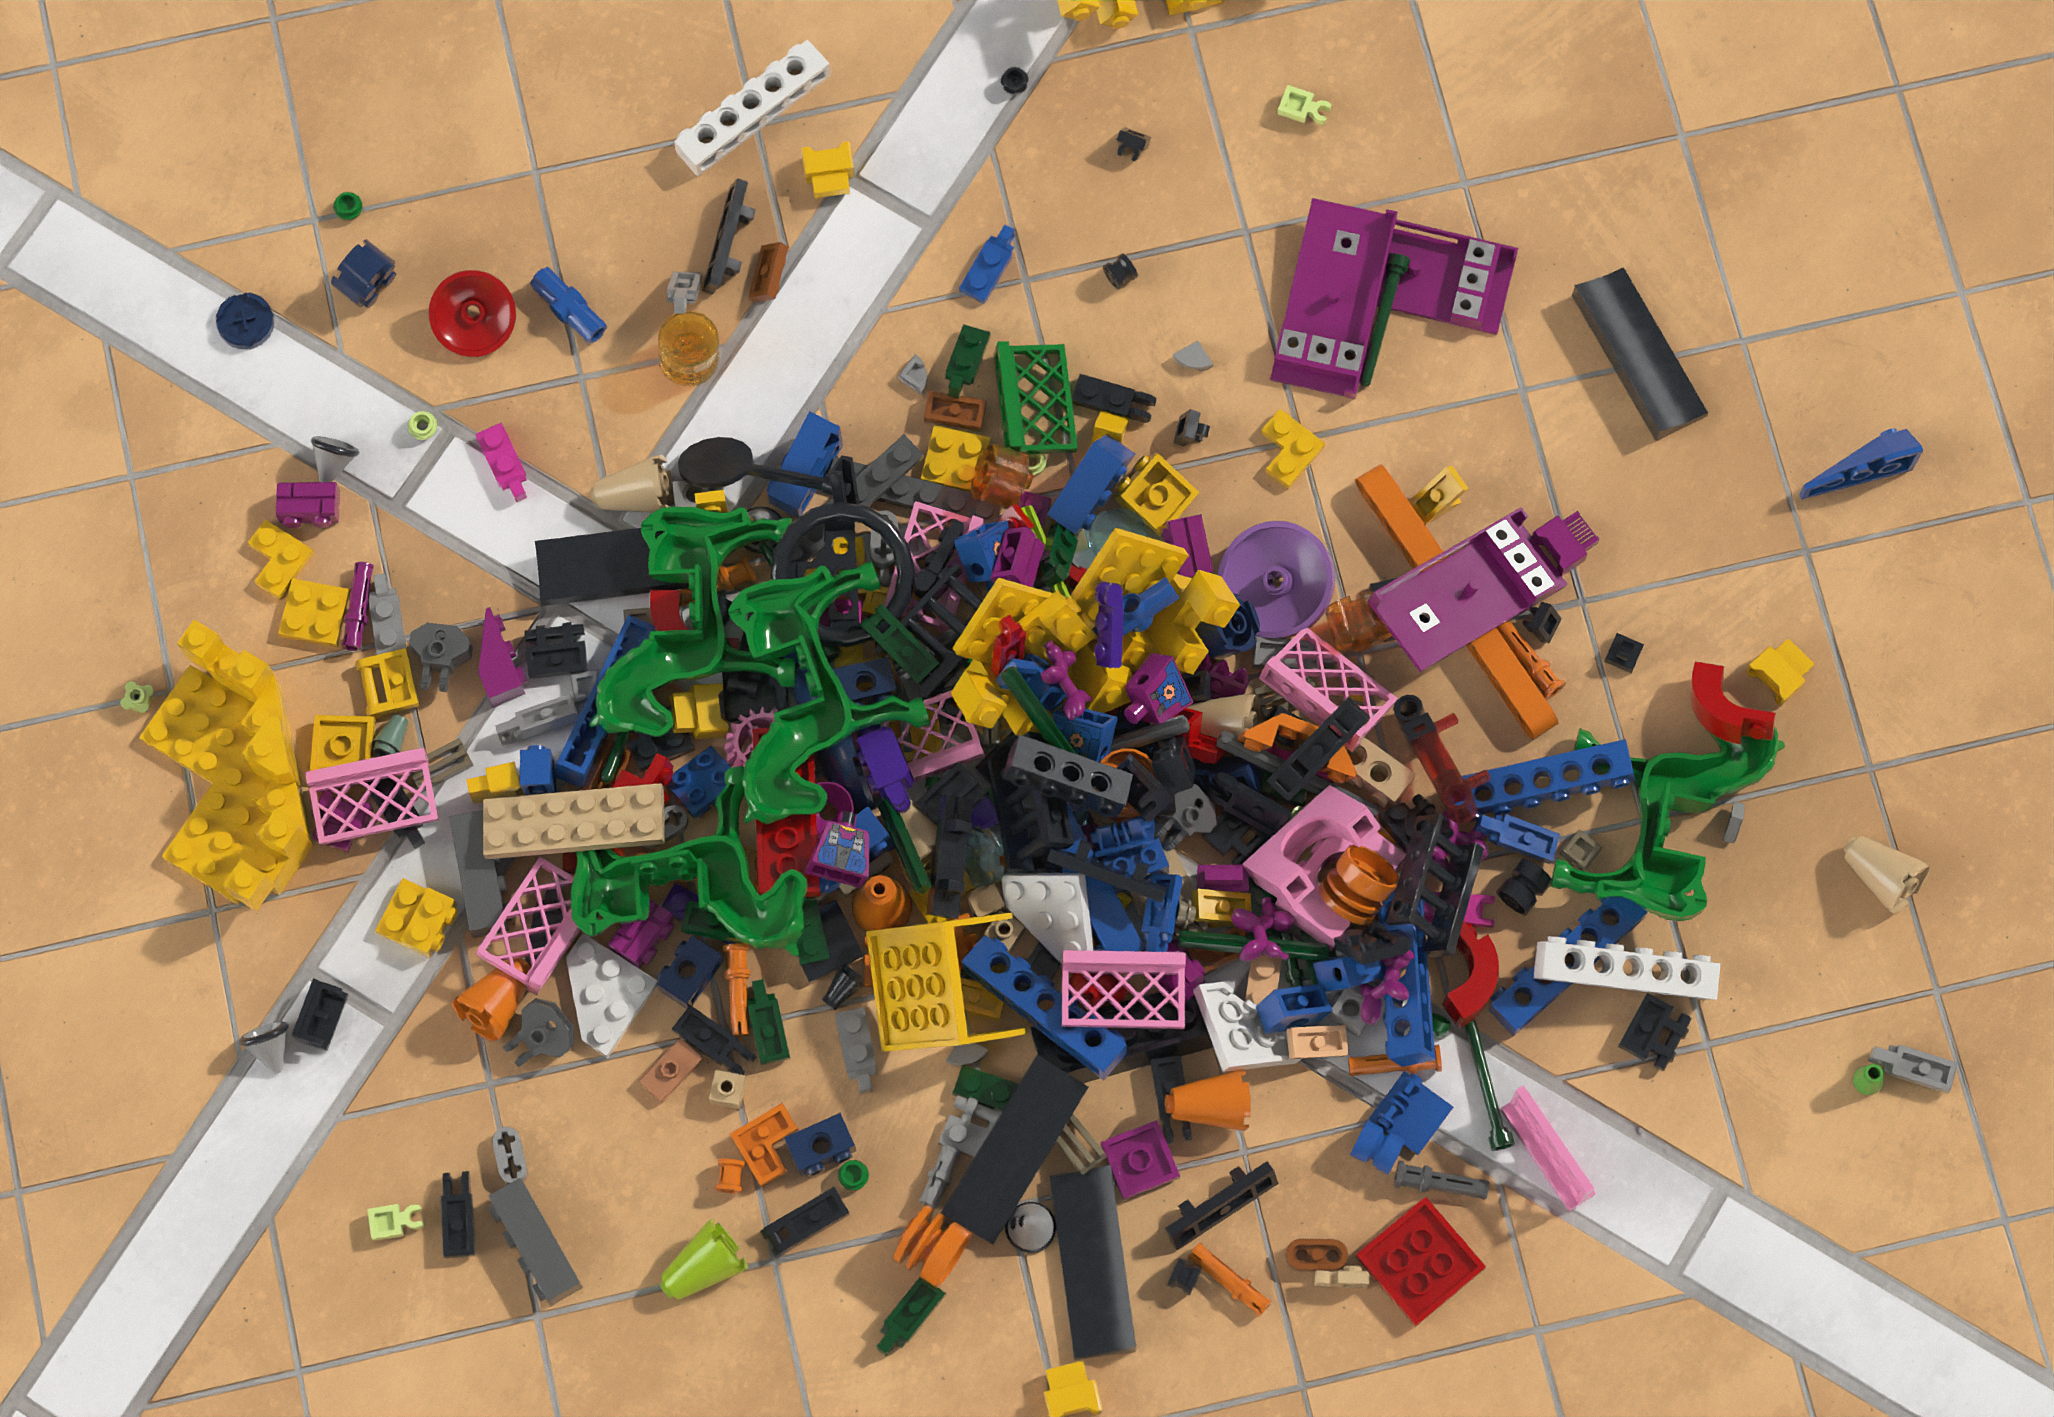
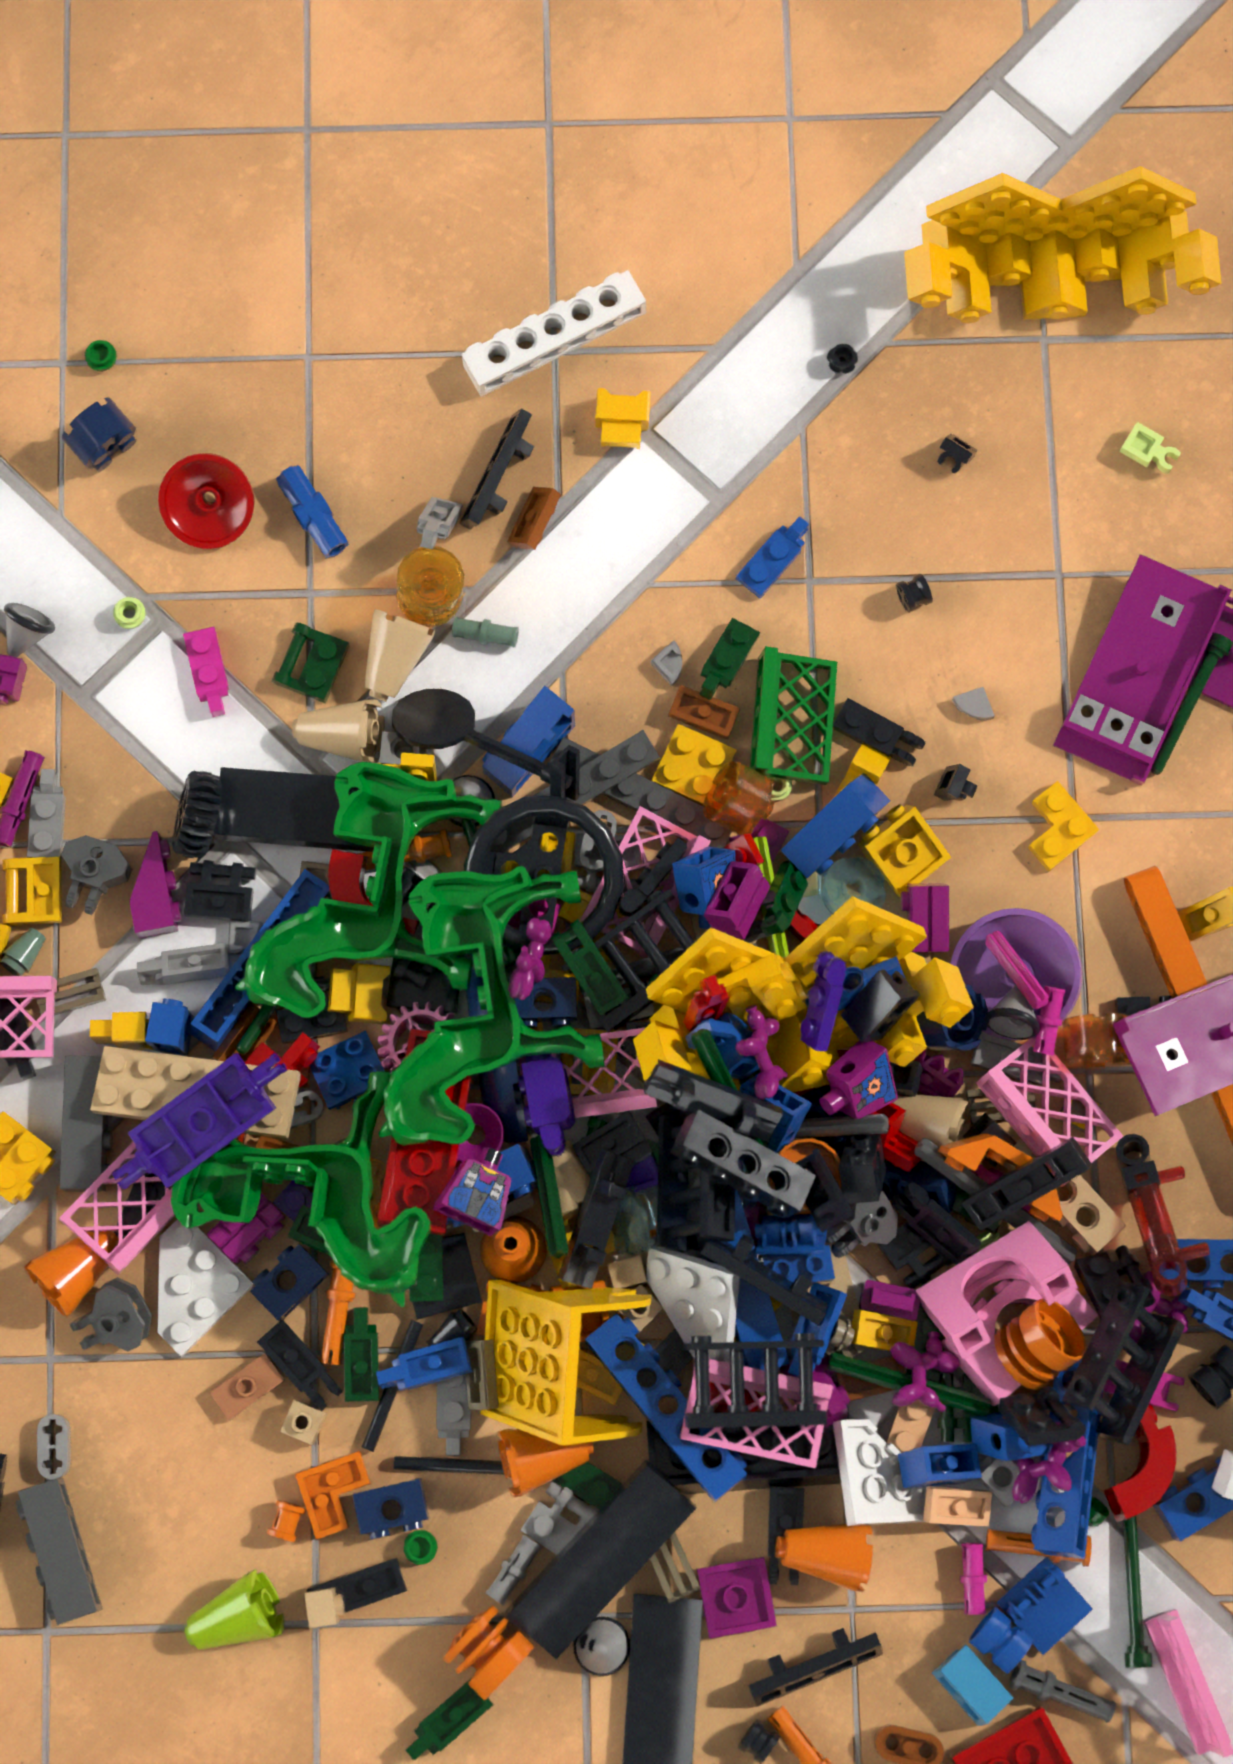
camera: 10 degrees right, 5 degrees up
none -> dark purple plate [112,1053,287,1190]
none -> black gear [172,771,222,858]
none -> dark green plate [271,622,350,703]
none -> tan plate [304,1587,344,1629]
none -> black bar [362,1320,424,1452]
none -> tan cone [364,609,435,702]
none -> blue hinge [376,1337,473,1391]
none -> black bar [394,1456,504,1475]
none -> sand green pin [452,617,519,647]
none -> dark tan tile [466,1340,498,1410]
none -> orange cone [497,1429,594,1498]
none -> magenta piece [508,918,552,1000]
none -> black hinge [644,1059,783,1142]
none -> black fence [683,1333,827,1428]
none -> black hinge [841,970,920,1043]
none -> dark azure hinge [932,1645,1013,1726]
none -> dark pink pin [960,1543,987,1615]
none -> light grey hat [985,985,1040,1039]
none -> dark pink axle [986,931,1048,1009]
none -> dark pink pin [1033,986,1066,1055]

